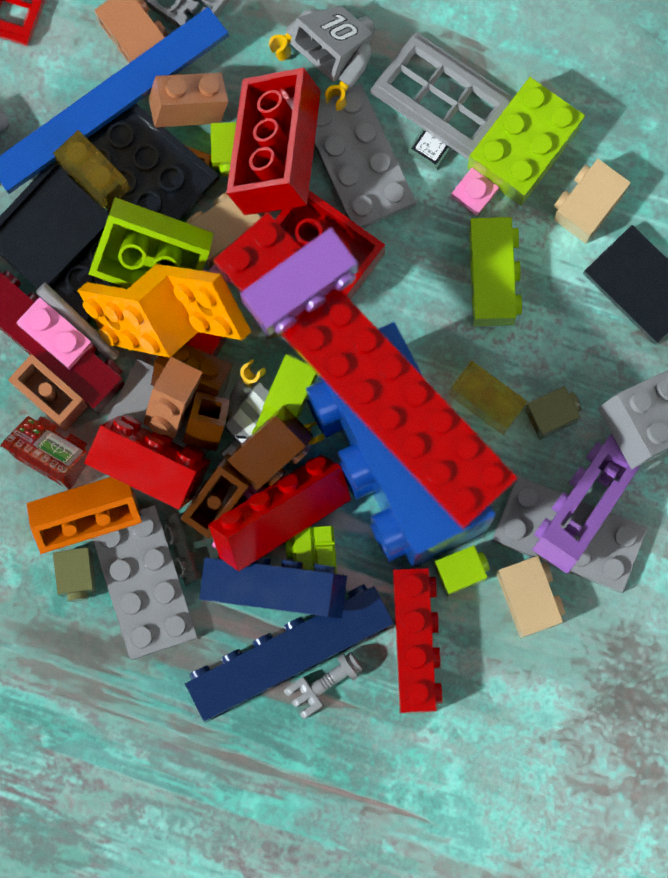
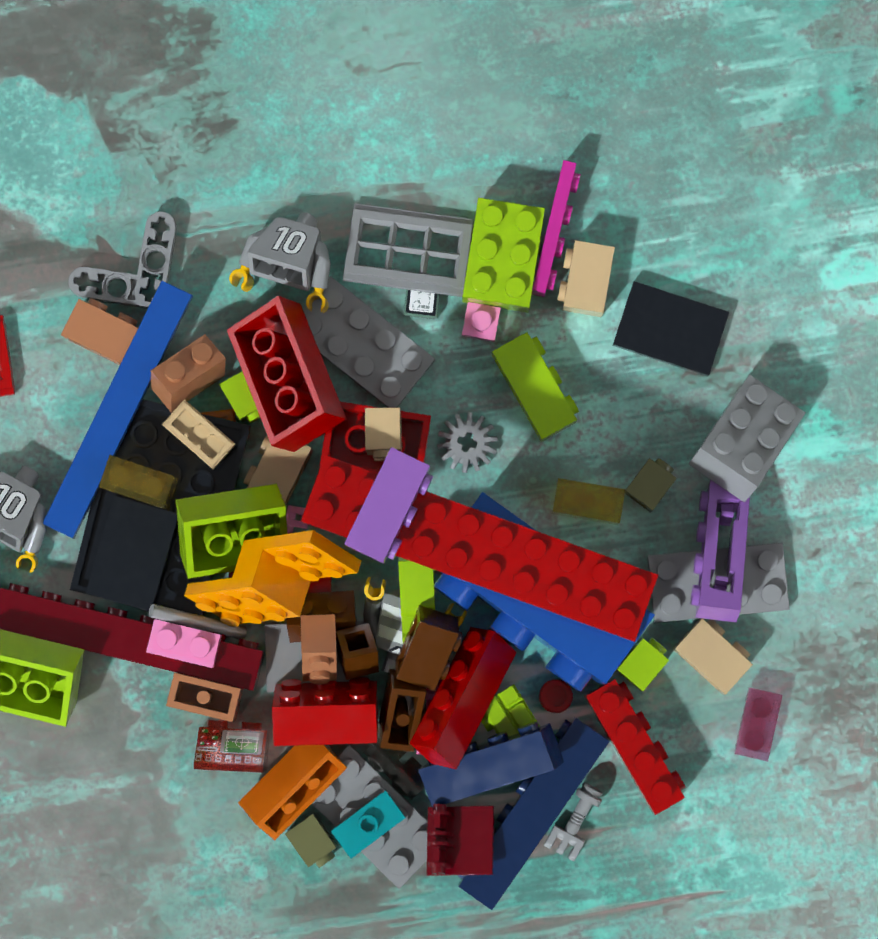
camera: 25 degrees left, 5 degrees up
none -> tan plate [162,399,236,470]
none -> teal plate [331,790,406,859]
none -> tan piece [365,407,402,461]
none -> dark red hinge [426,804,494,876]
none -> light grey gear [437,412,498,473]
none -> dark pink plate [531,160,581,297]
none -> red tile [539,679,573,713]
none -> clear pink plate [733,687,783,762]

